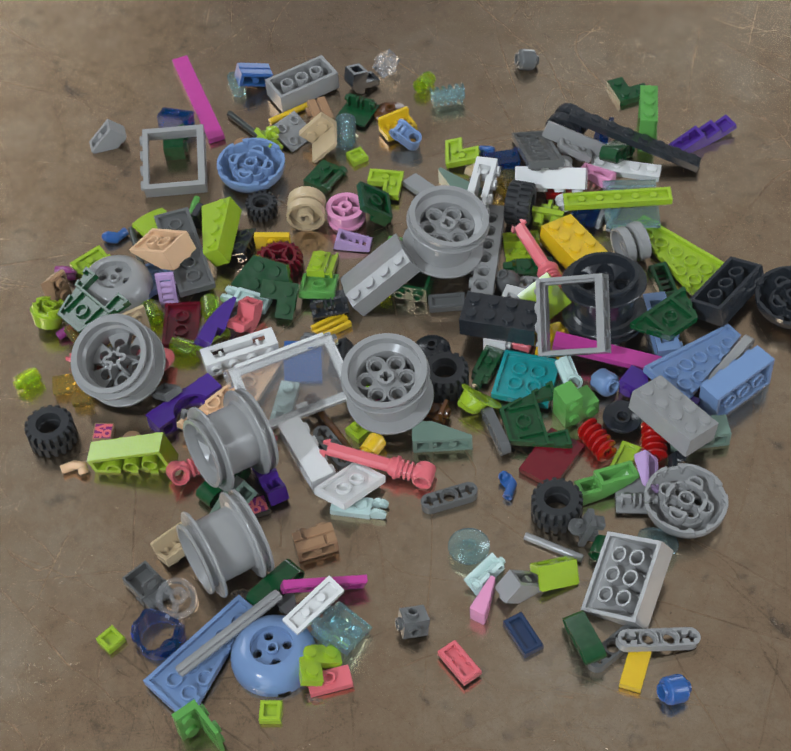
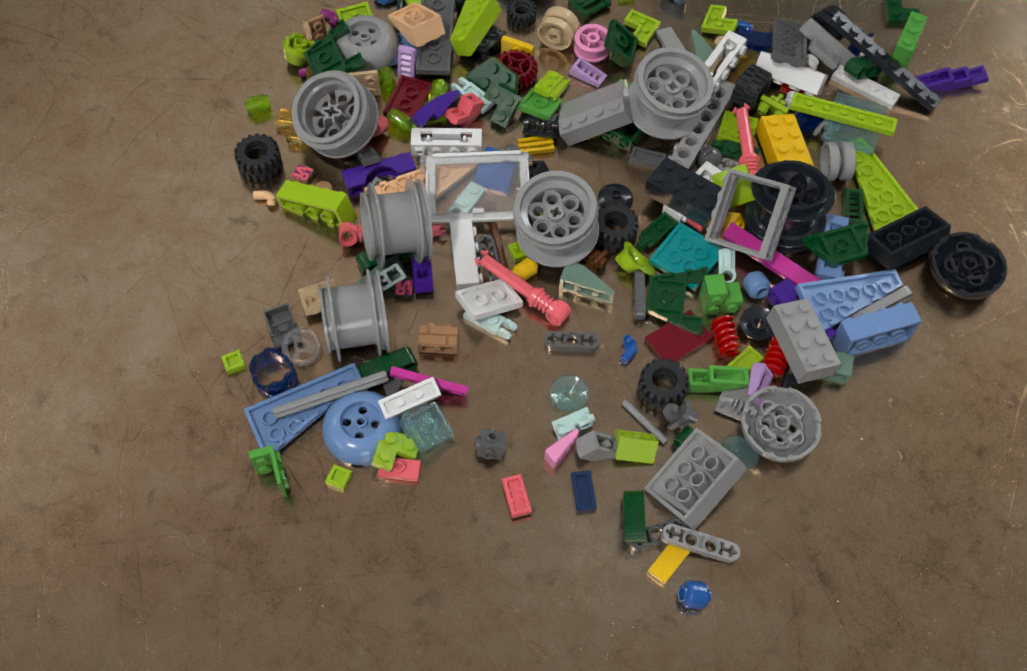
camera: 15 degrees right, 10 degrees up
bright pink slope [581,162,617,190] -> none

